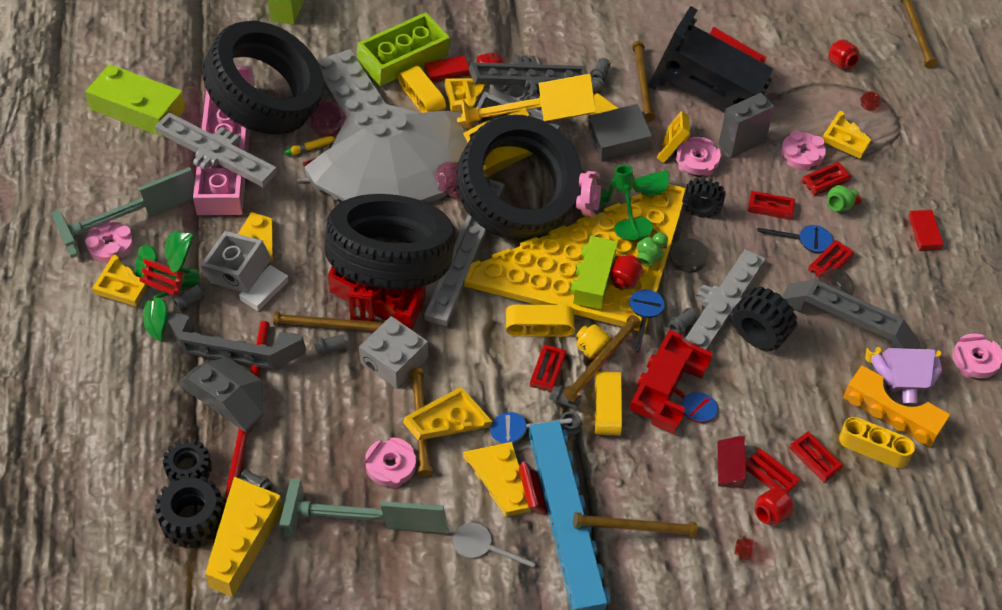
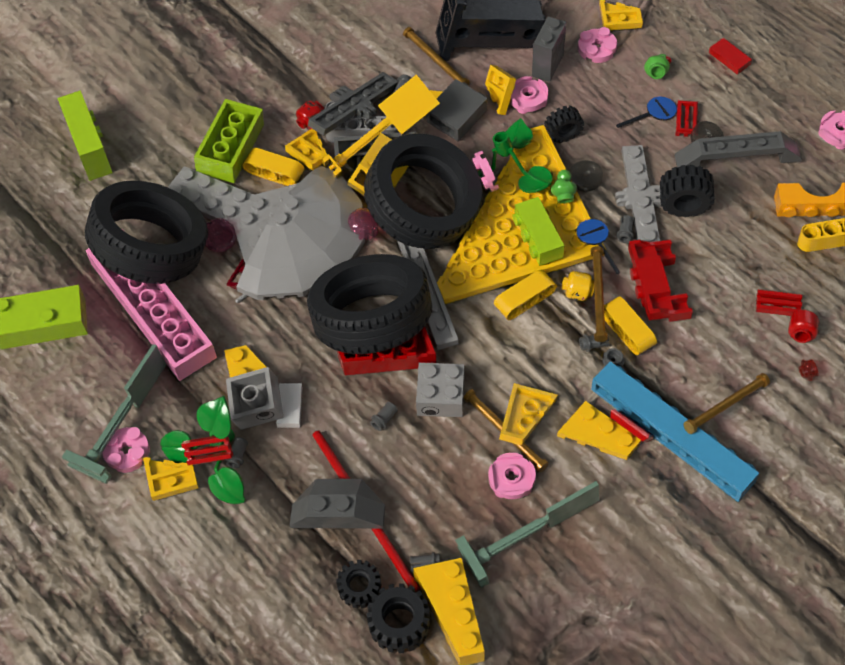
camera: 30 degrees left, 5 degrees up
light grey hinge [155,112,277,187] -> none
dark grey slope [167,312,307,369] -> none
pearl gold bar [273,311,386,331] -> none
yellow piece [284,136,336,156] -> none
red tile [348,288,376,322] -> none
red tile [424,55,470,83] -> none
light grey piece [453,523,536,568] -> none
blue piece [490,412,573,444] -> none
red tile [530,344,567,393] -> none
dark grey pin [590,58,611,82] -> none
red head [609,254,644,290] -> none
blue piece [674,388,718,423] -> none
dark red slope [717,436,746,488] -> none
red tile [747,190,795,220] -> none
red tile [789,431,844,483] -> none
red tile [801,162,851,196] -> none
lavender torso [865,347,942,405] -> none

